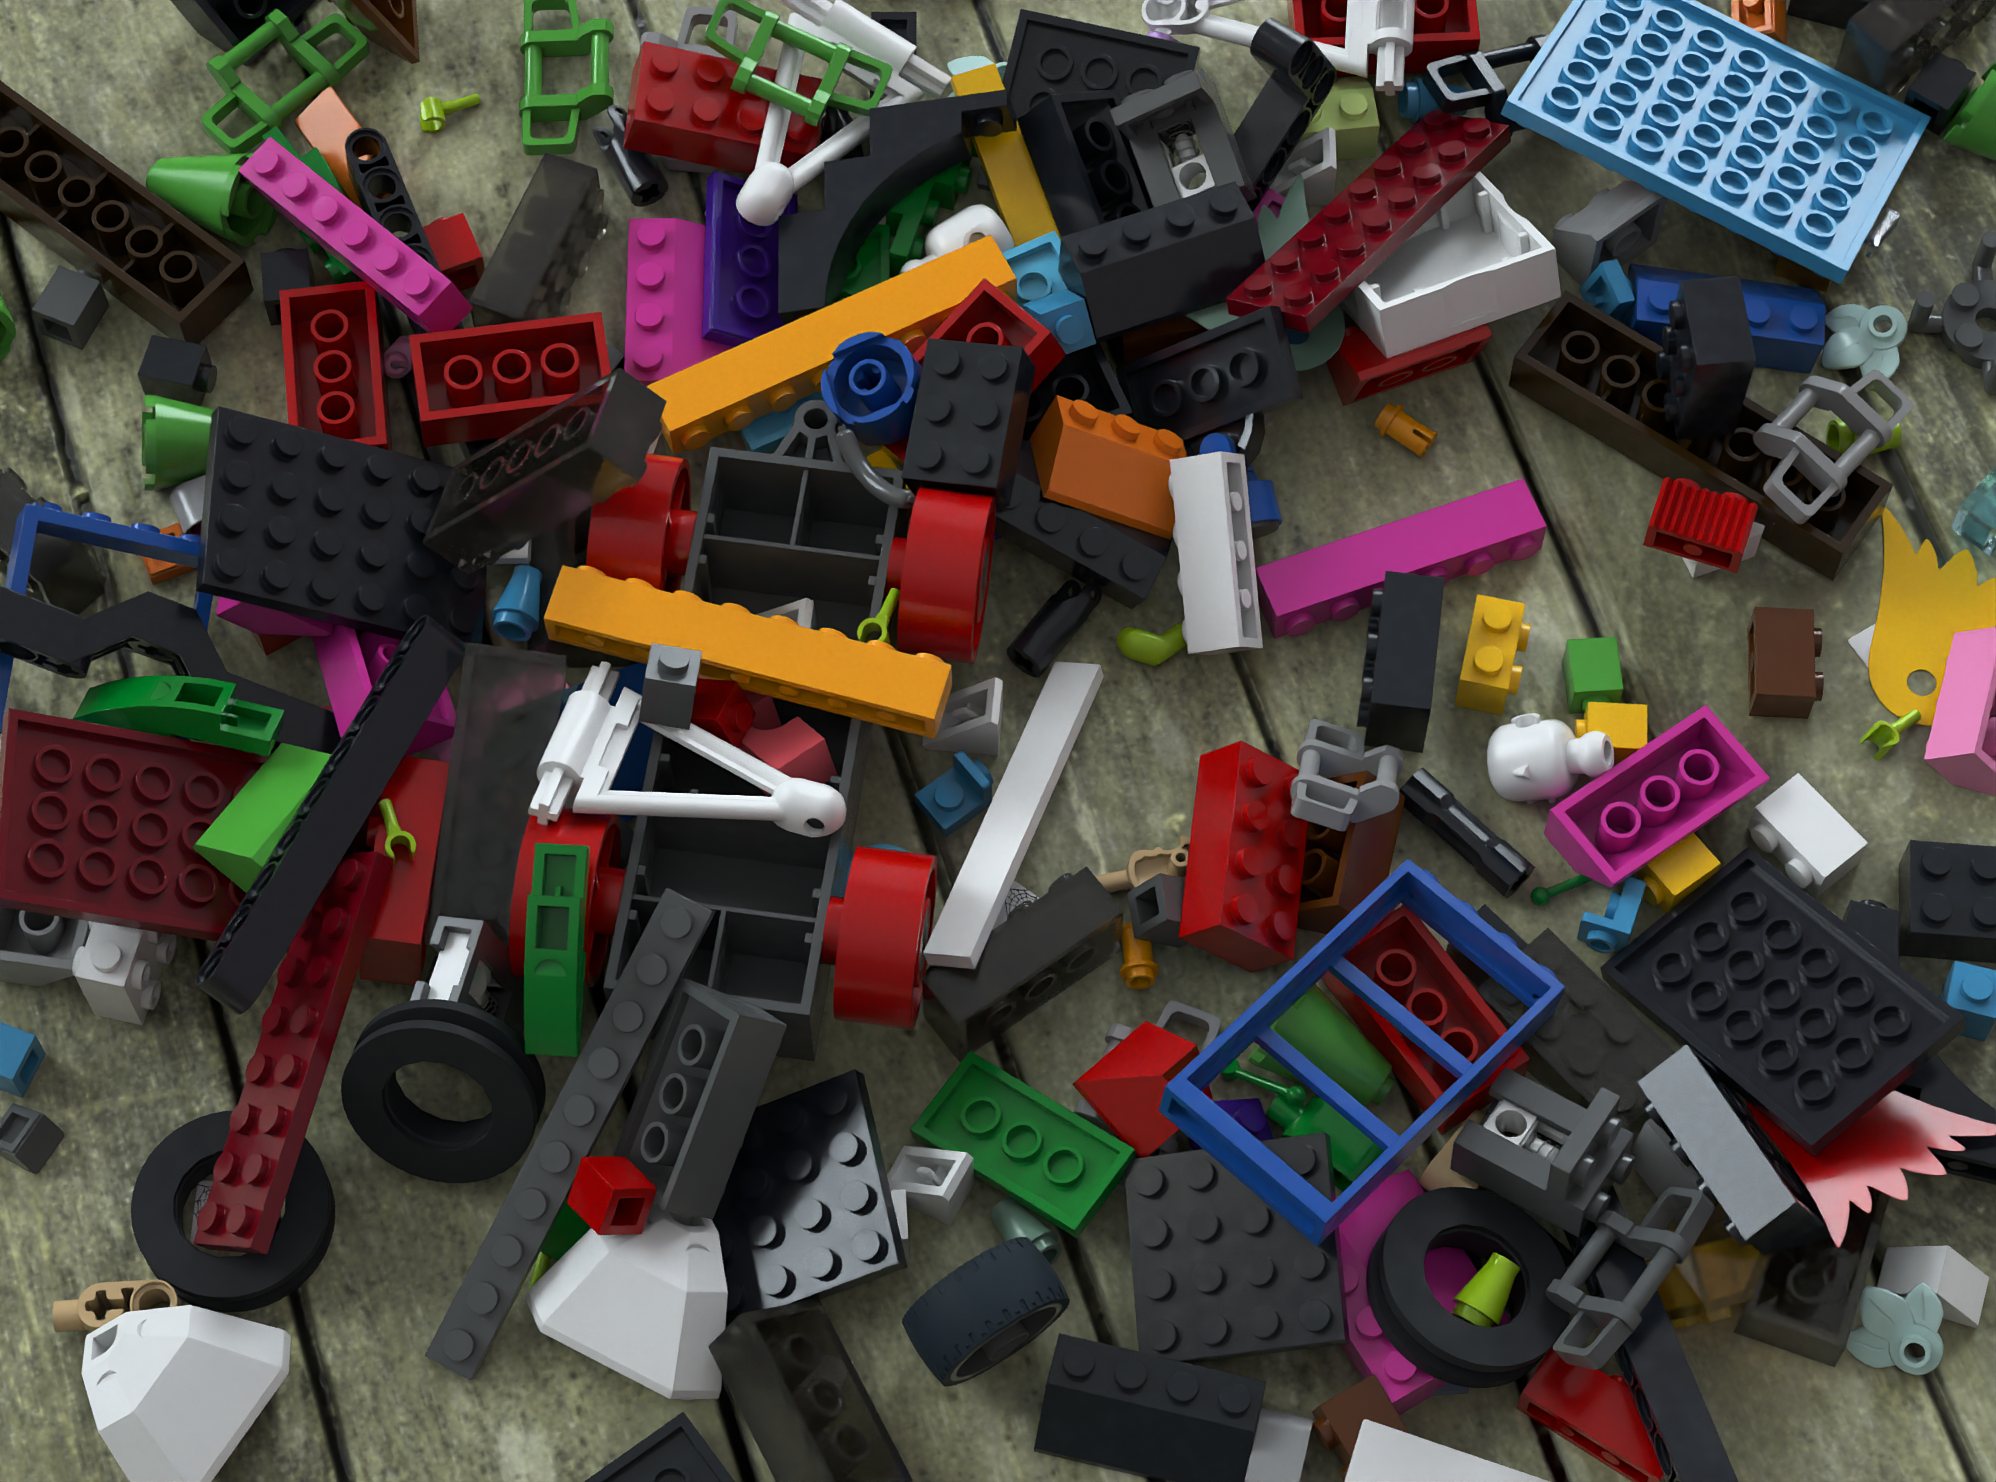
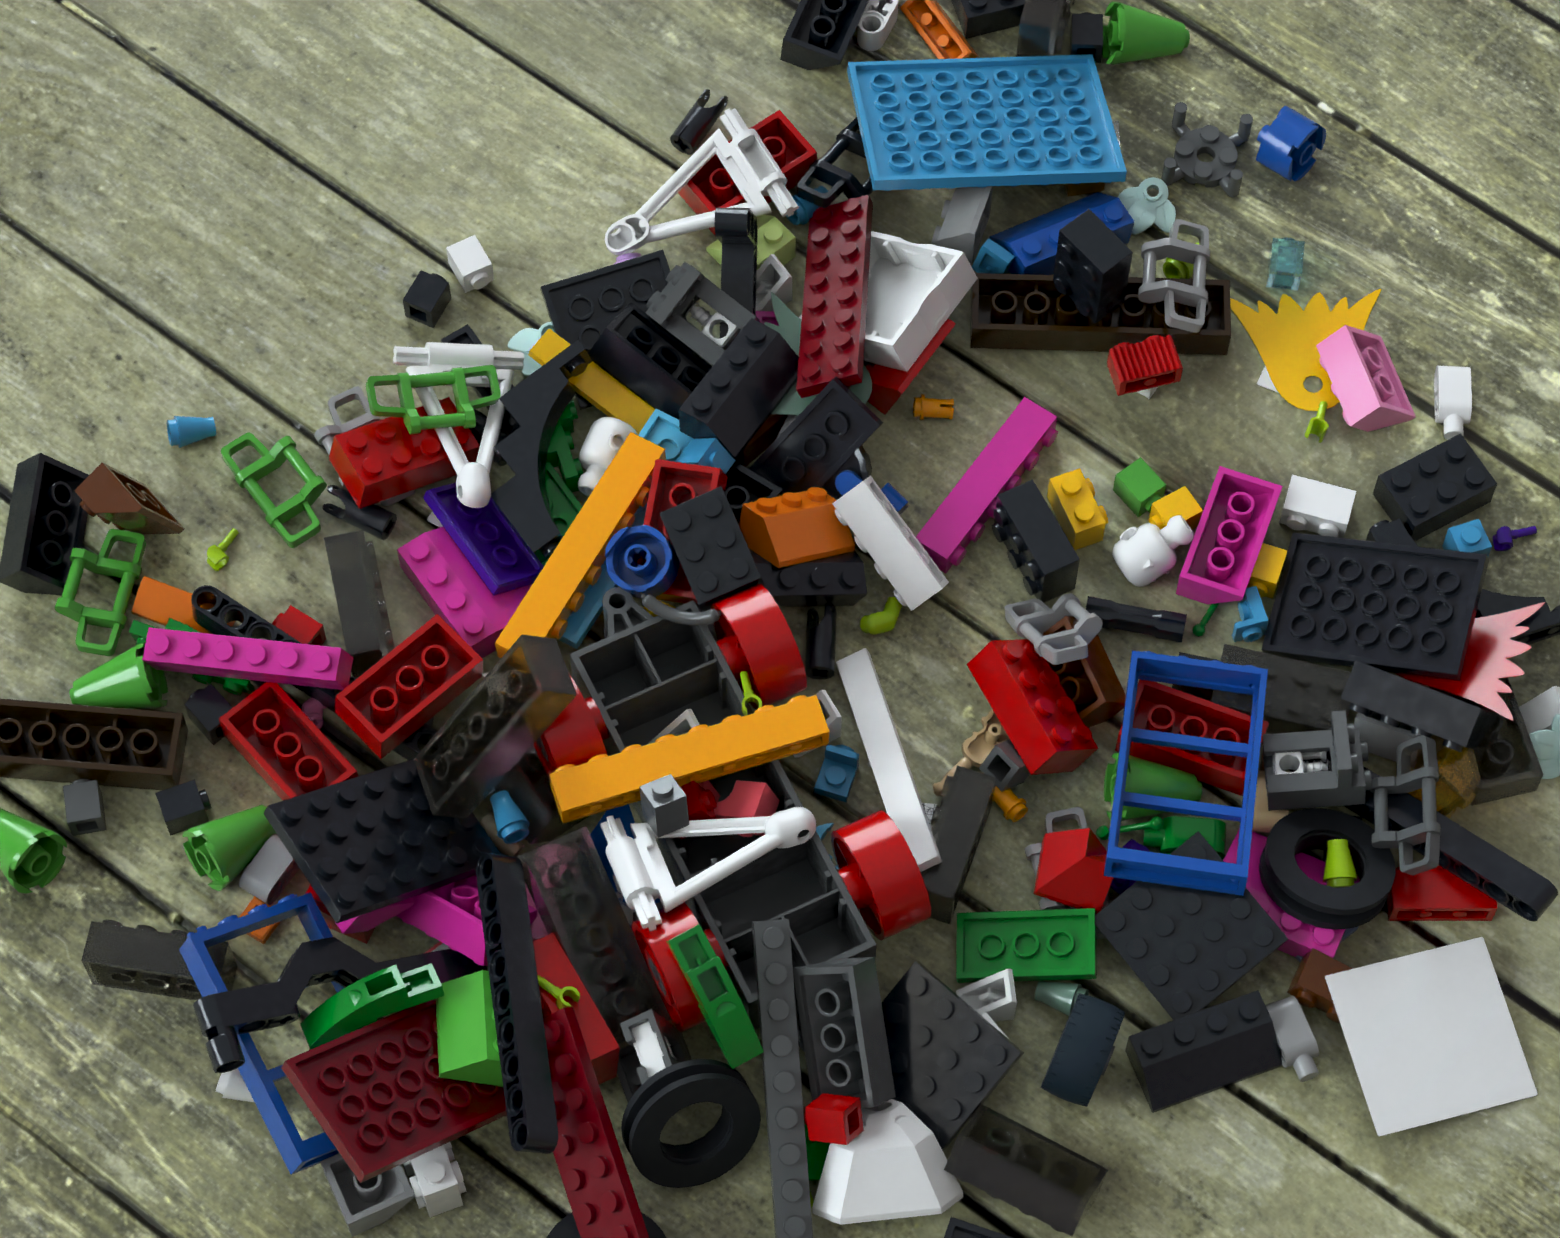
camera: 35 degrees left, 0 degrees up
reddish brown brick [1747,607,1824,719] -> none

